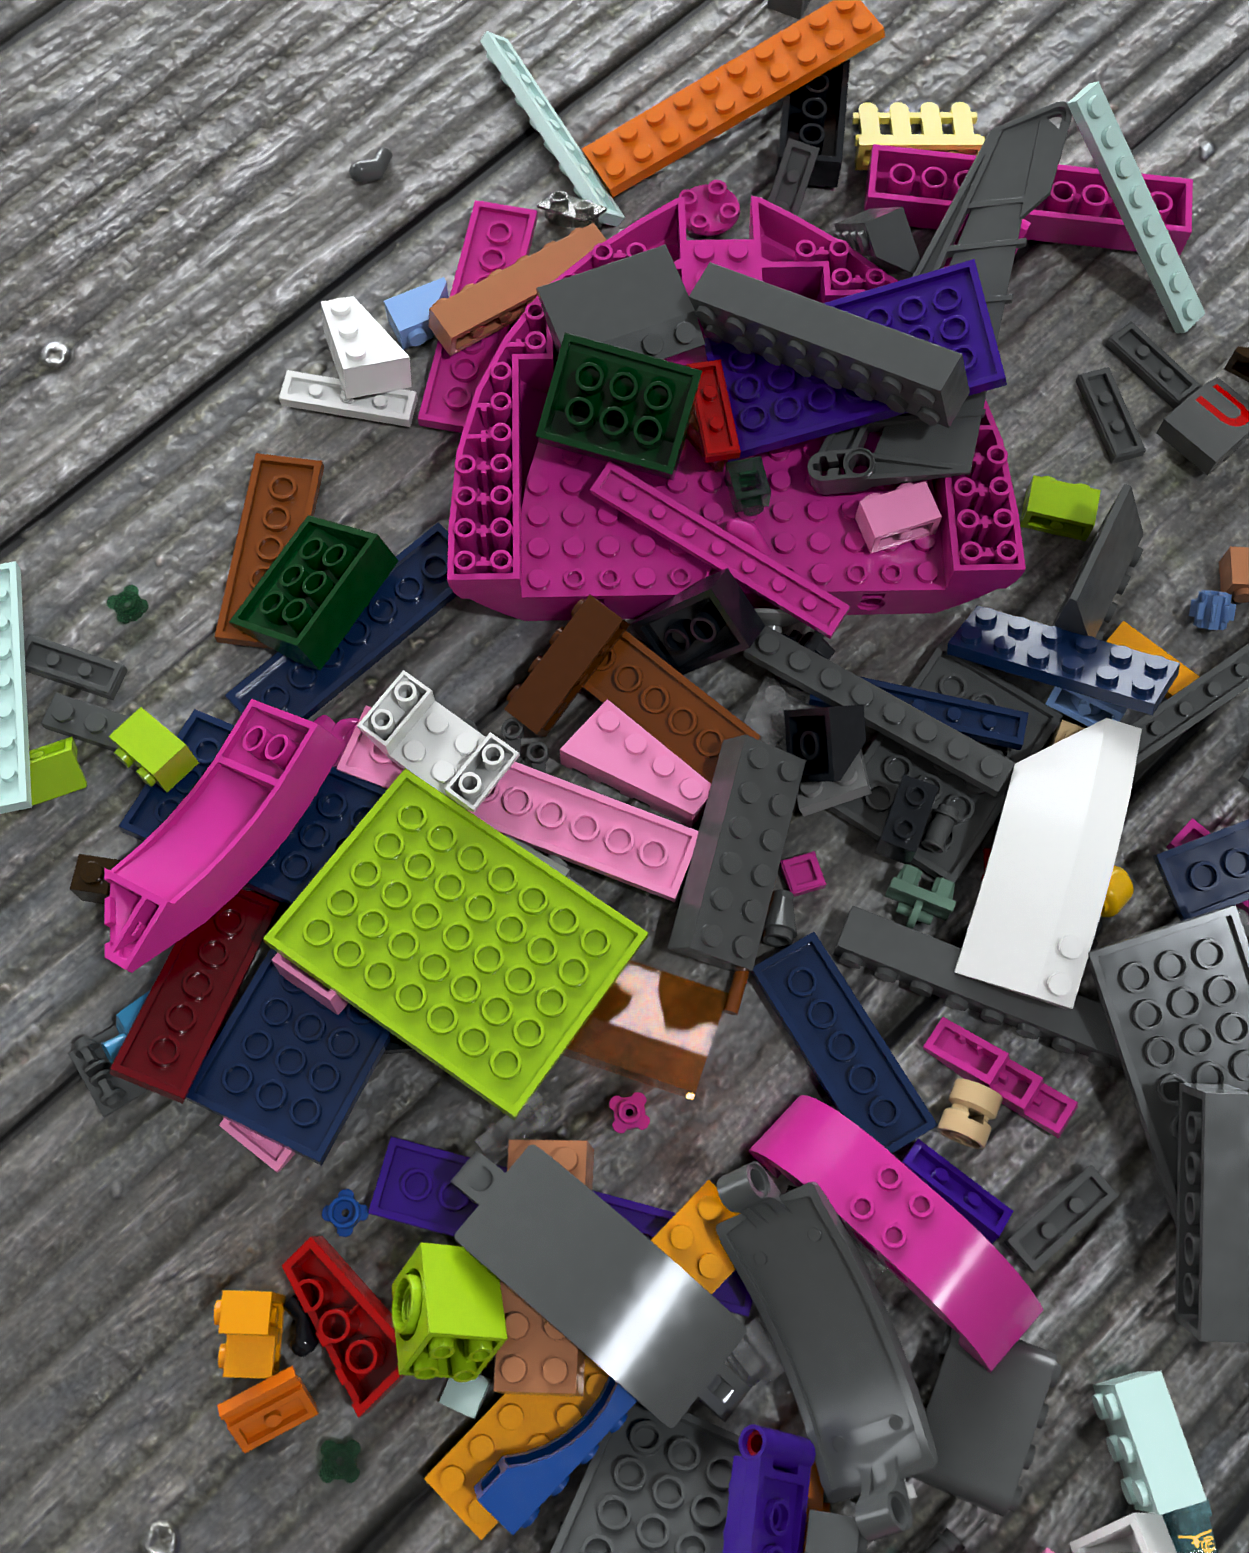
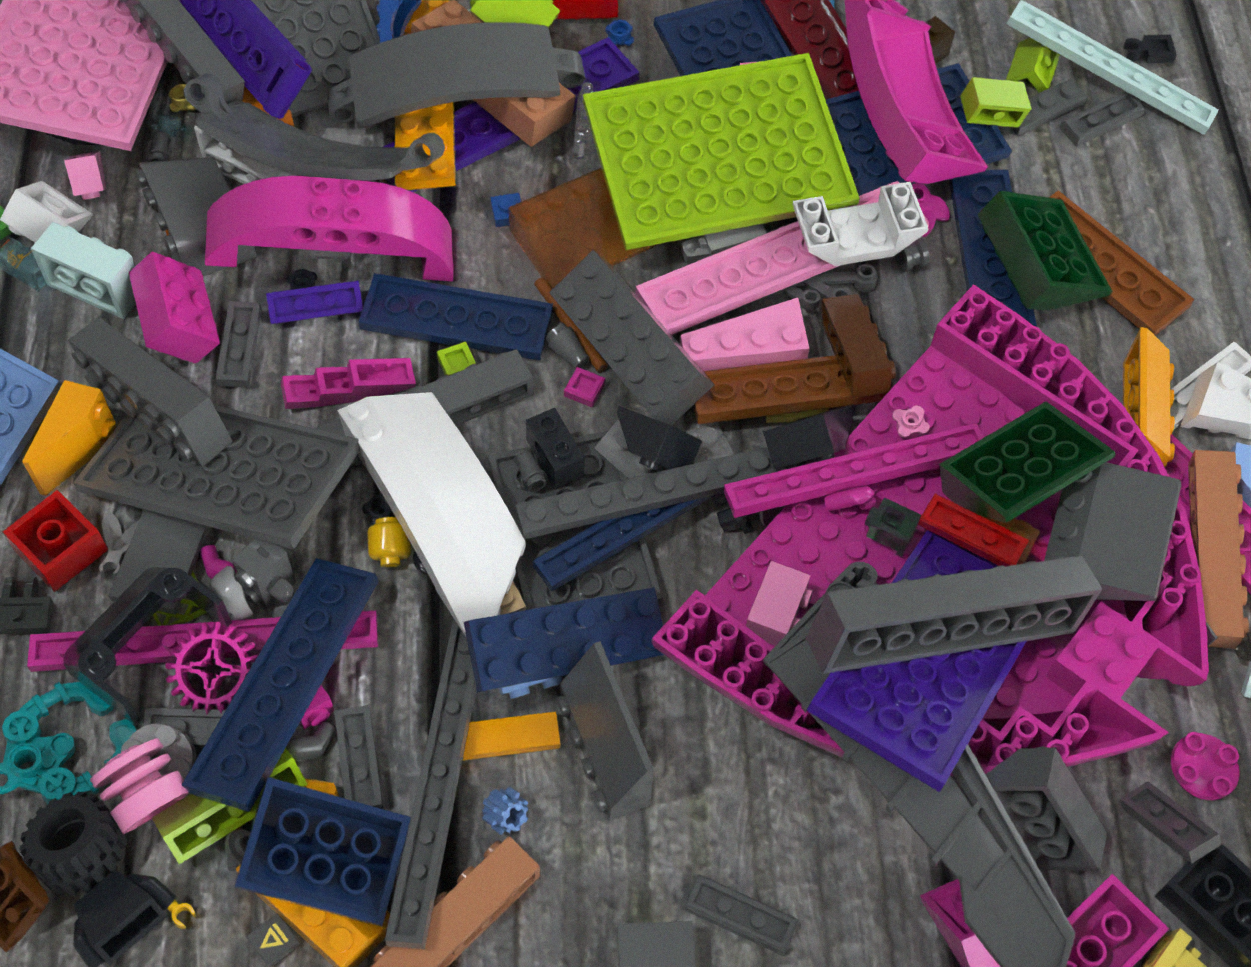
camera: 130 degrees right, 10 degrees down
clear green plate [107,585,149,624] -> none
dark pink plate [609,1092,650,1134] -> none
sand green hips [885,864,956,929] -> none
tan wheel [937,1079,1003,1150] -> none
lime brick [1020,475,1101,541] -> none
none -> dark pink brick [129,251,220,364]
none -> lime plate [437,342,476,375]
none -> blue plate [490,193,525,227]
none -> bright pink plate [892,406,930,439]
none -> light orange slope [1123,327,1175,467]

